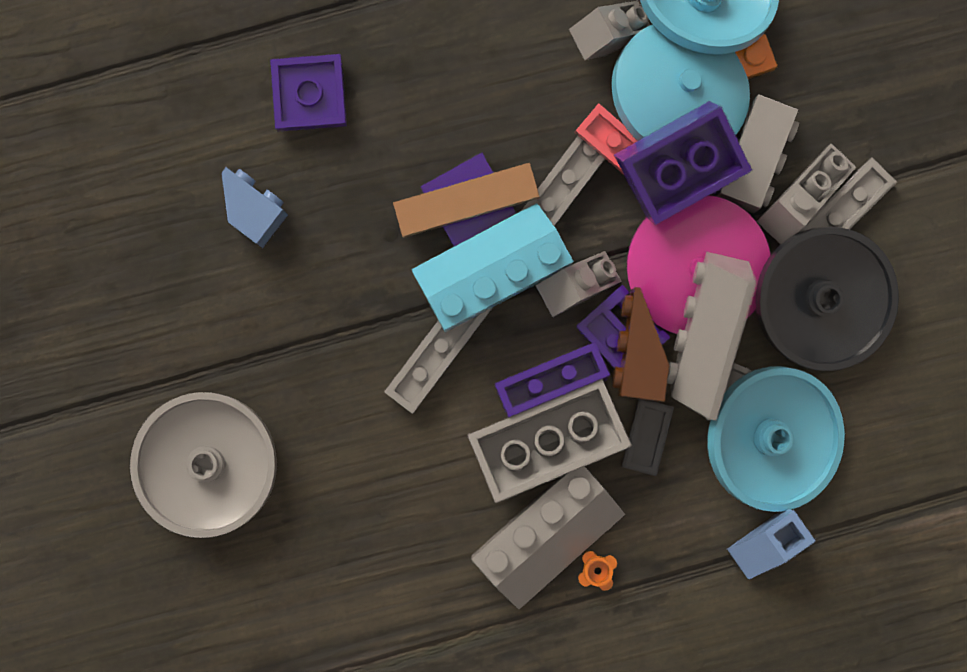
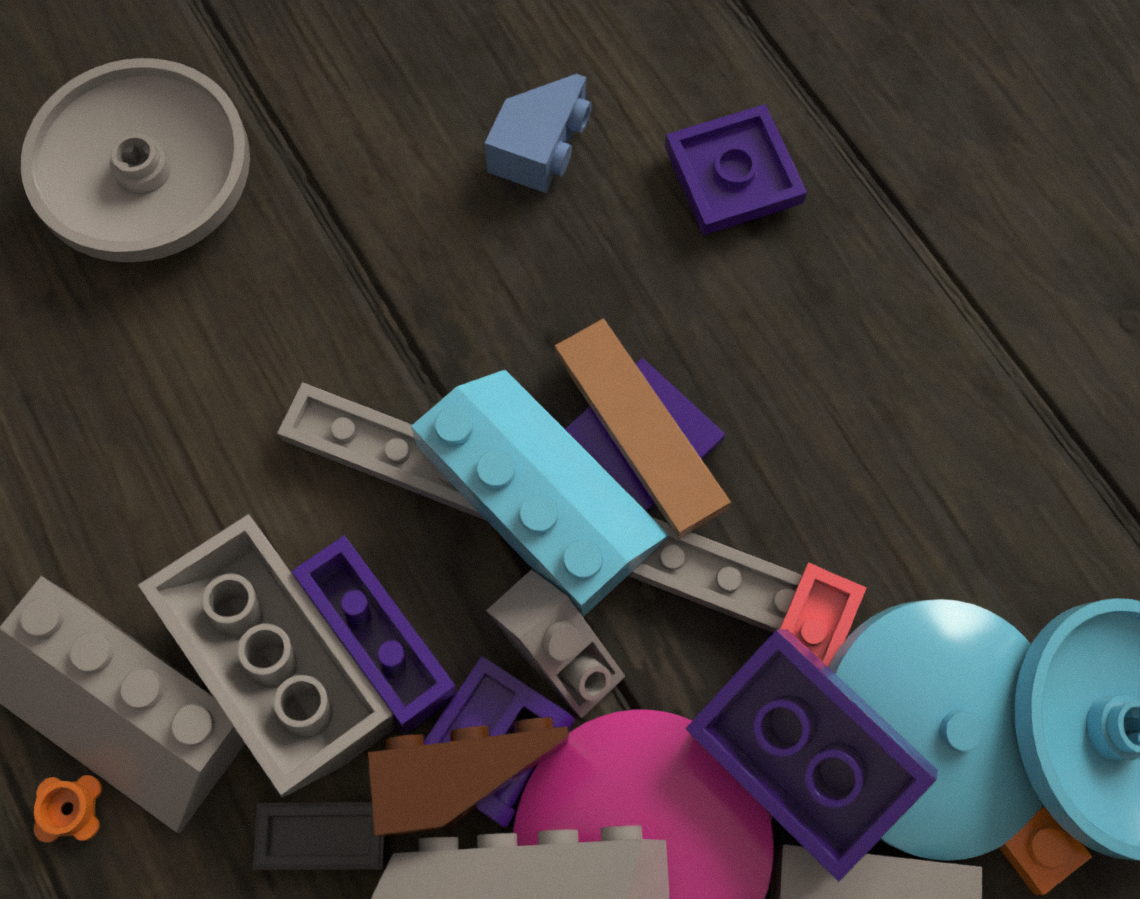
camera: 70 degrees right, 15 degrees down
light grey slope [569,1,650,60] -> none

